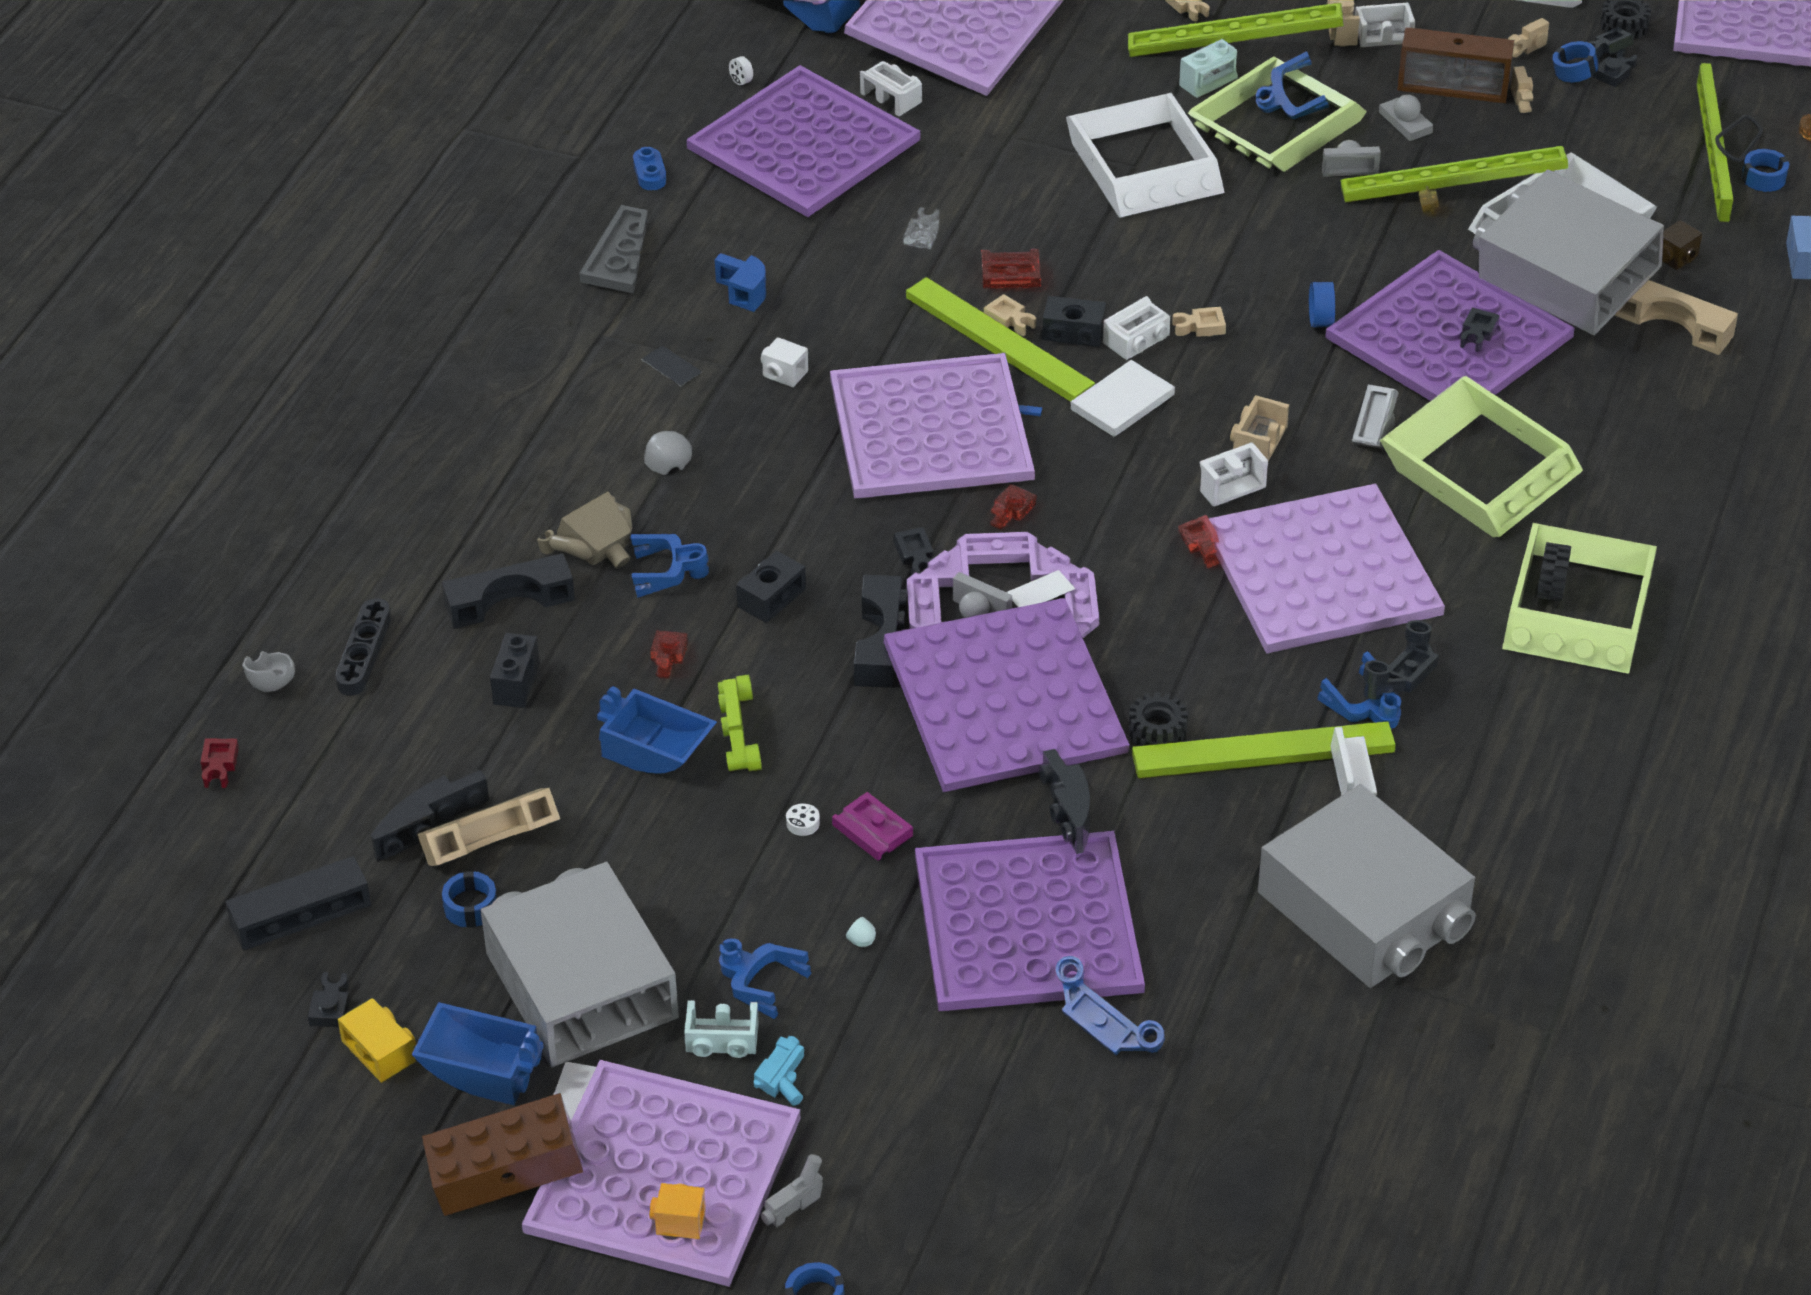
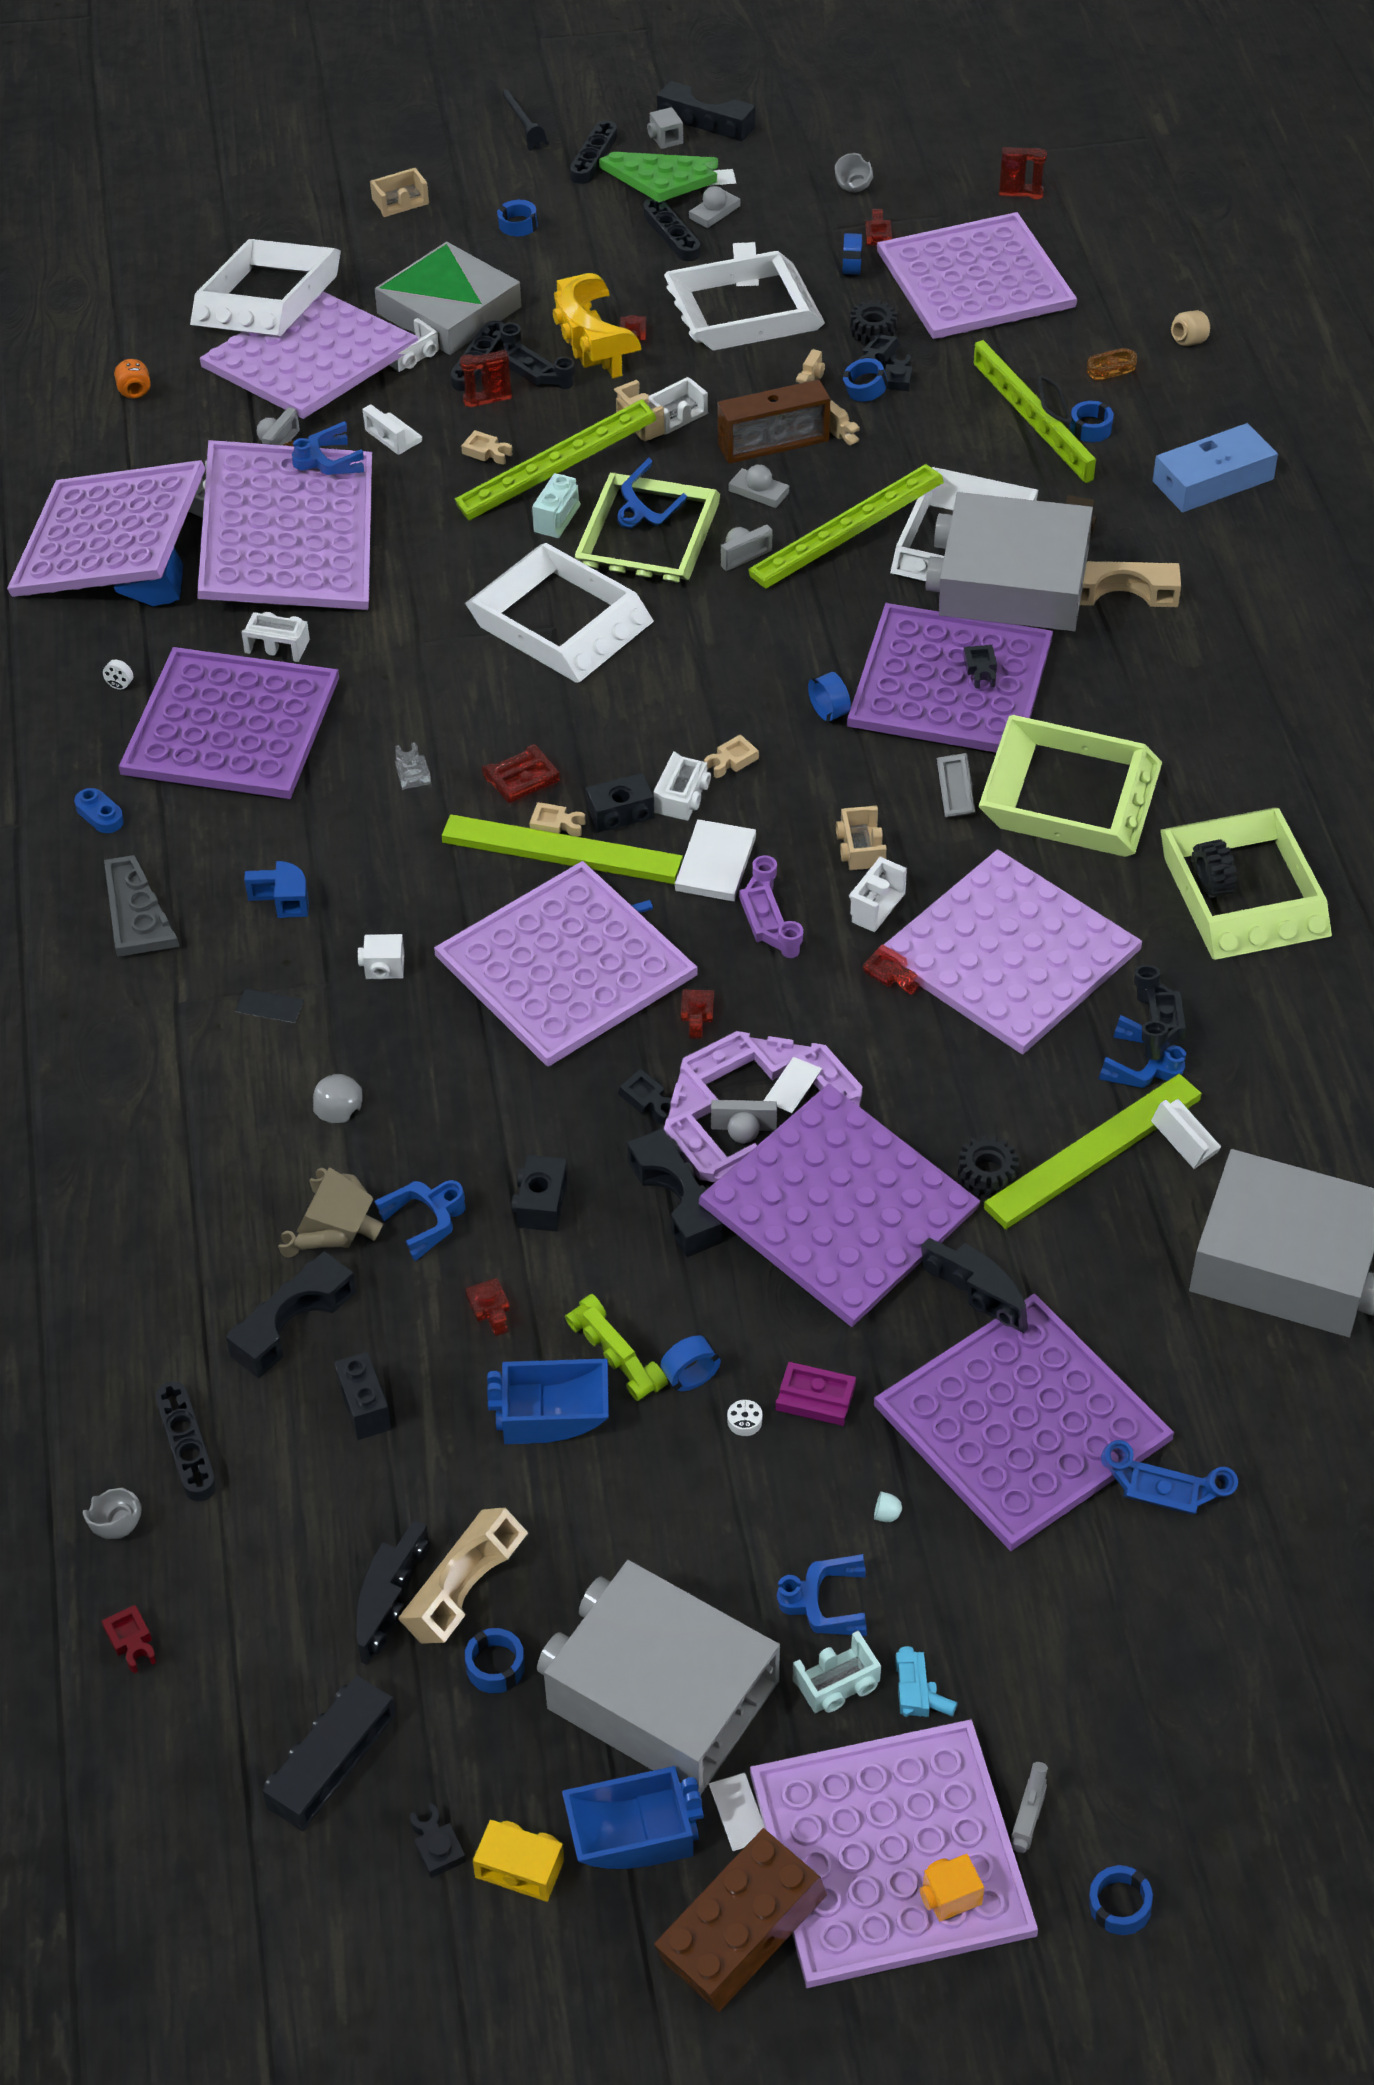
camera: 30 degrees left, 5 degrees up
clear yellow plate [1418,186,1439,214] -> none
none -> blue piece [660,1335,721,1391]
none -> medium lavender plate [739,855,803,958]

